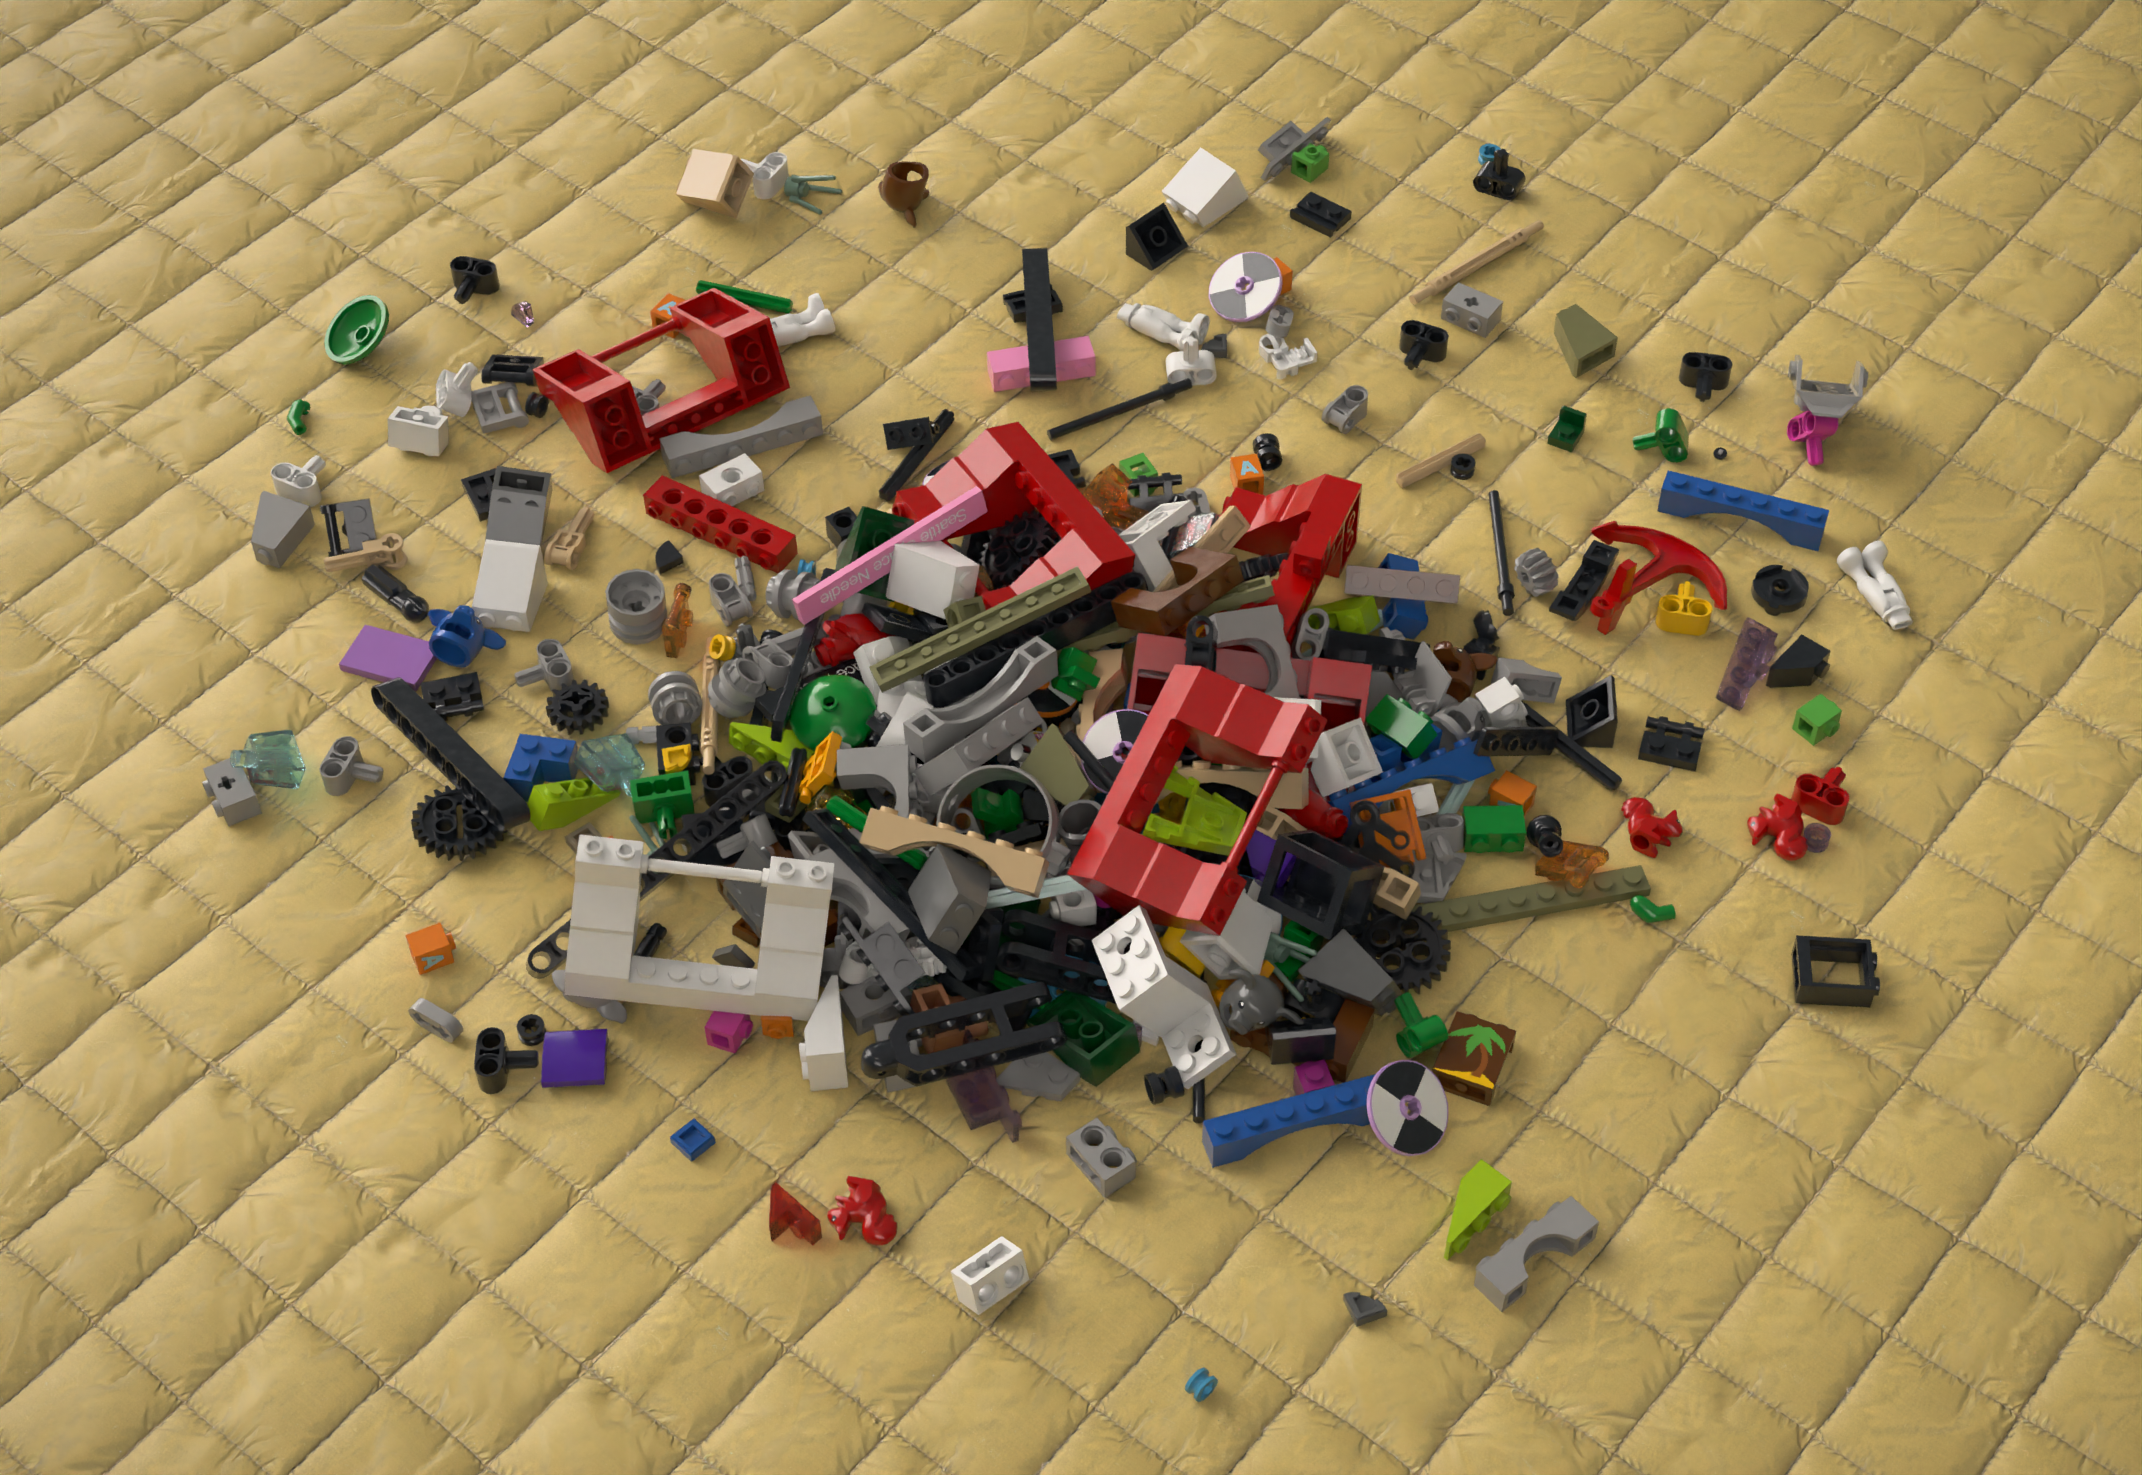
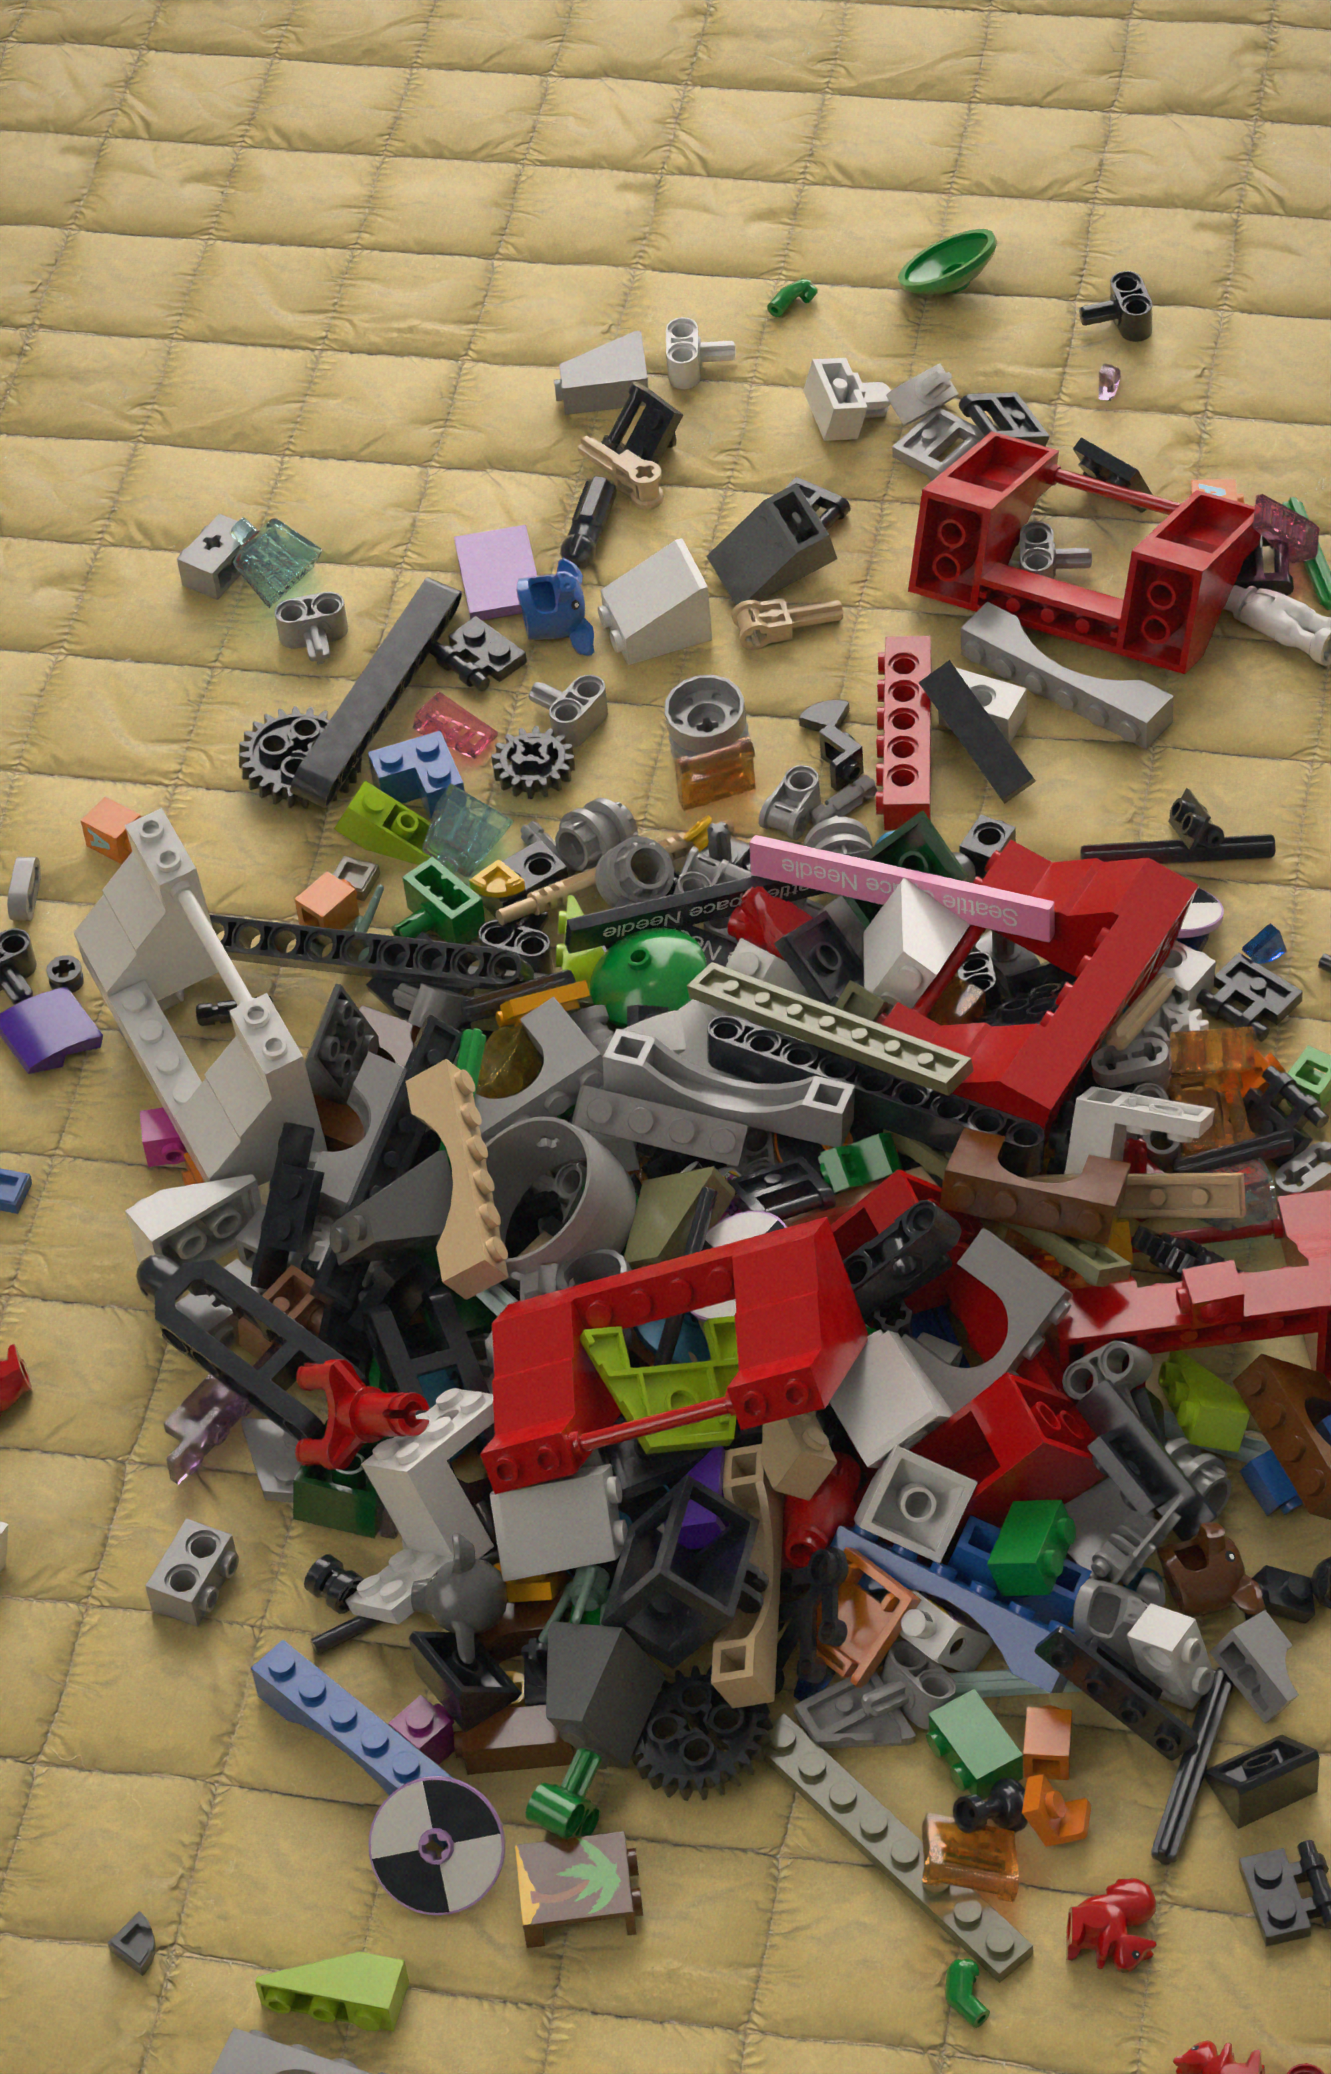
camera: 65 degrees right, 0 degrees up
none -> red wheel [295,1359,429,1470]
none -> clear pink slope [413,691,498,759]
none -> black plate [727,1156,836,1221]
none -> black bracket [819,724,864,792]
none -> black tile [918,660,1036,804]
none -> orange bracket [1022,1774,1092,1847]
none -> black plate [1073,437,1153,513]
none -> clear pink slope [1253,494,1320,564]

